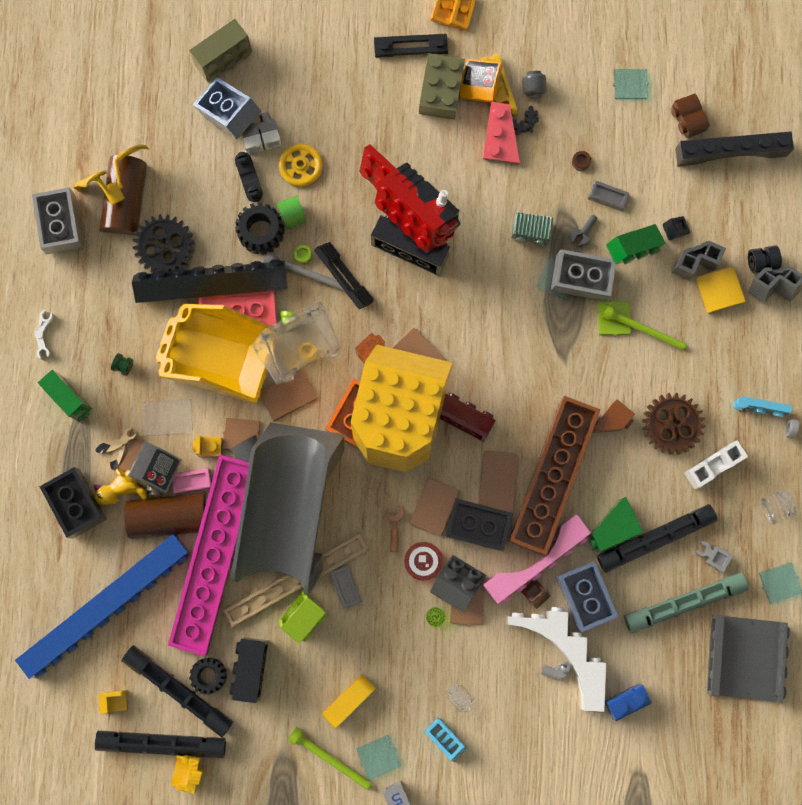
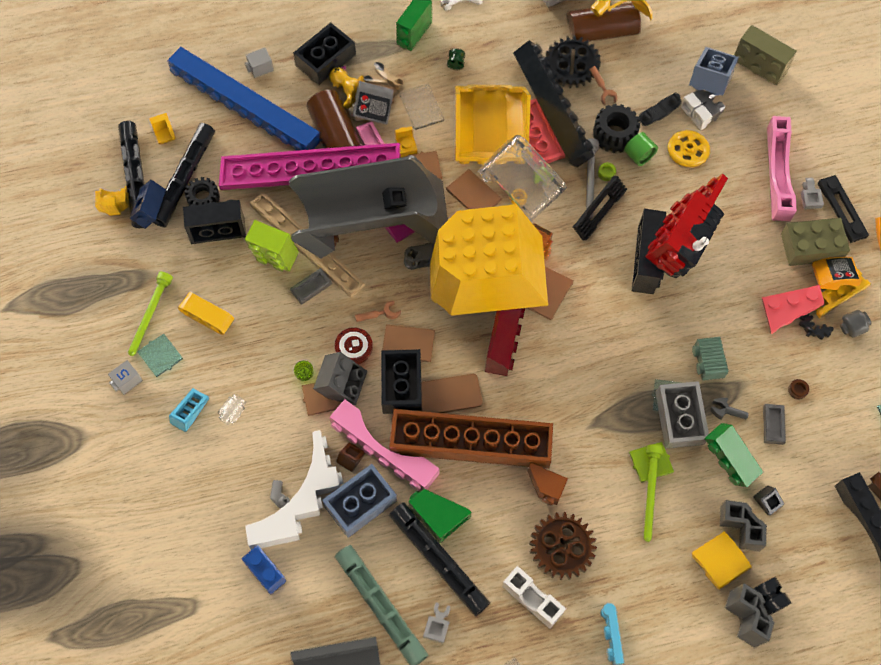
camera: 75 degrees right, 15 degrees down
none -> dark blue brick [130,179,166,229]
none -> light grey brick [245,48,274,78]
none -> black slope [382,188,407,209]
none -> dark grey piece [404,242,434,270]
none -> nougat piece [589,66,618,105]
none -> bright pink arch [767,116,797,222]
none -> light grey plate [801,178,824,209]

